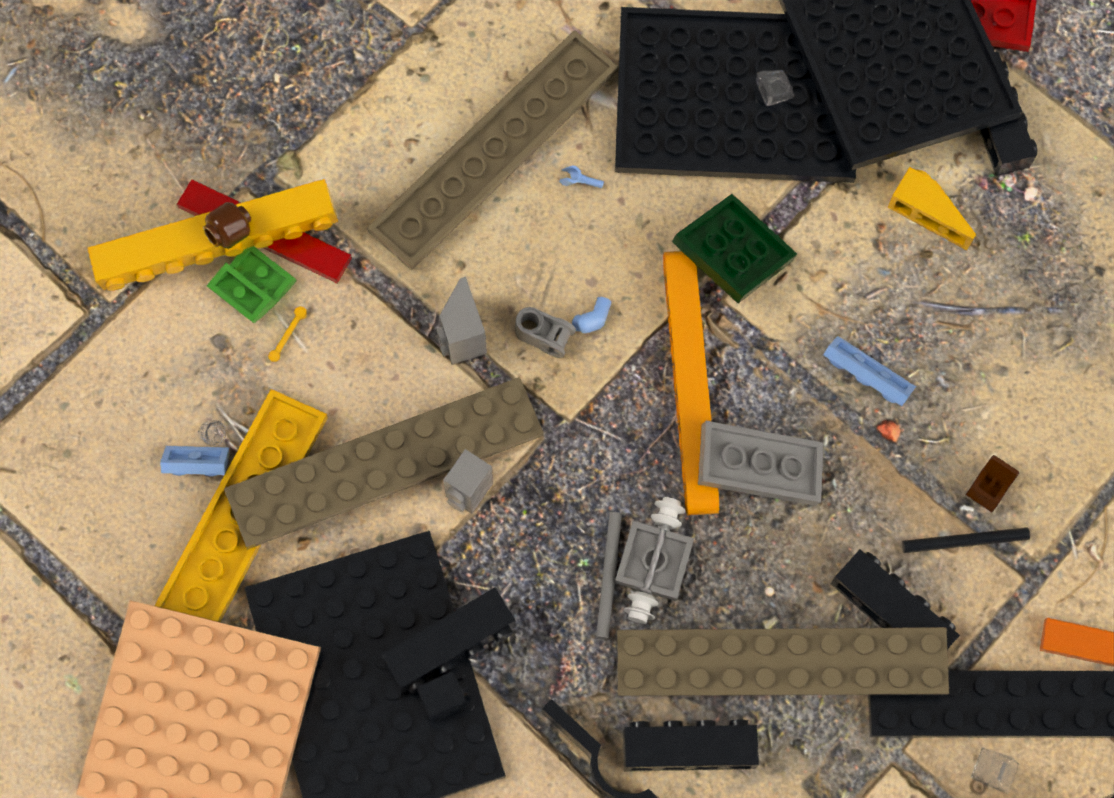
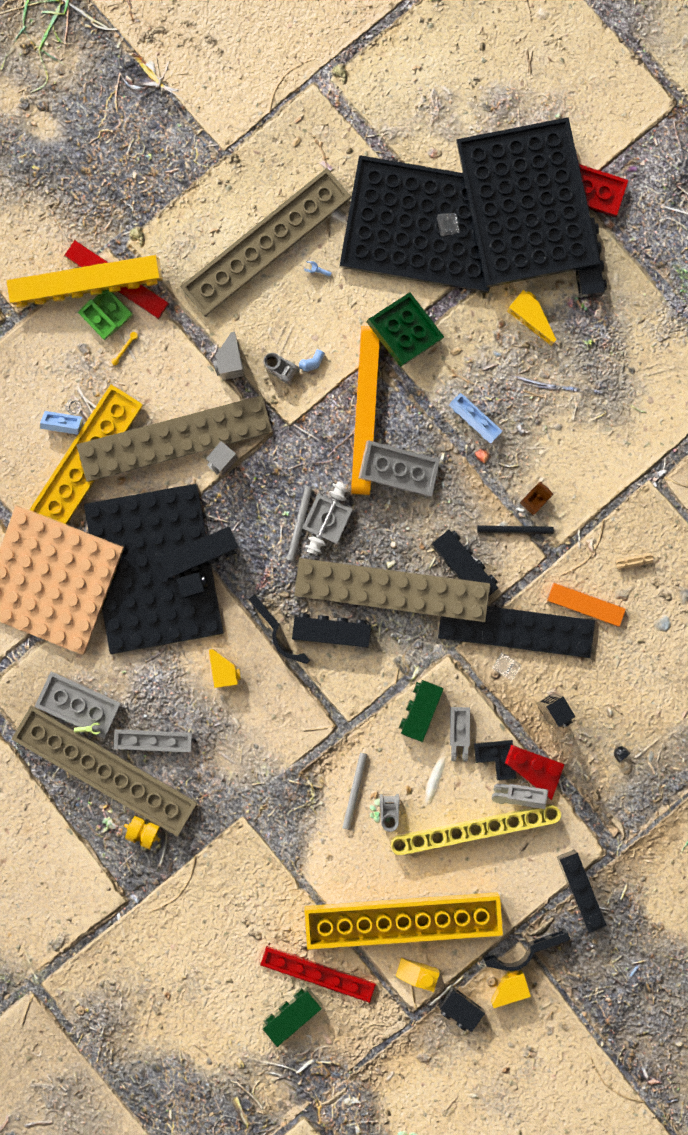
camera: 10 degrees right, 15 degrees up
reddish brown head [203,202,251,249] -> none

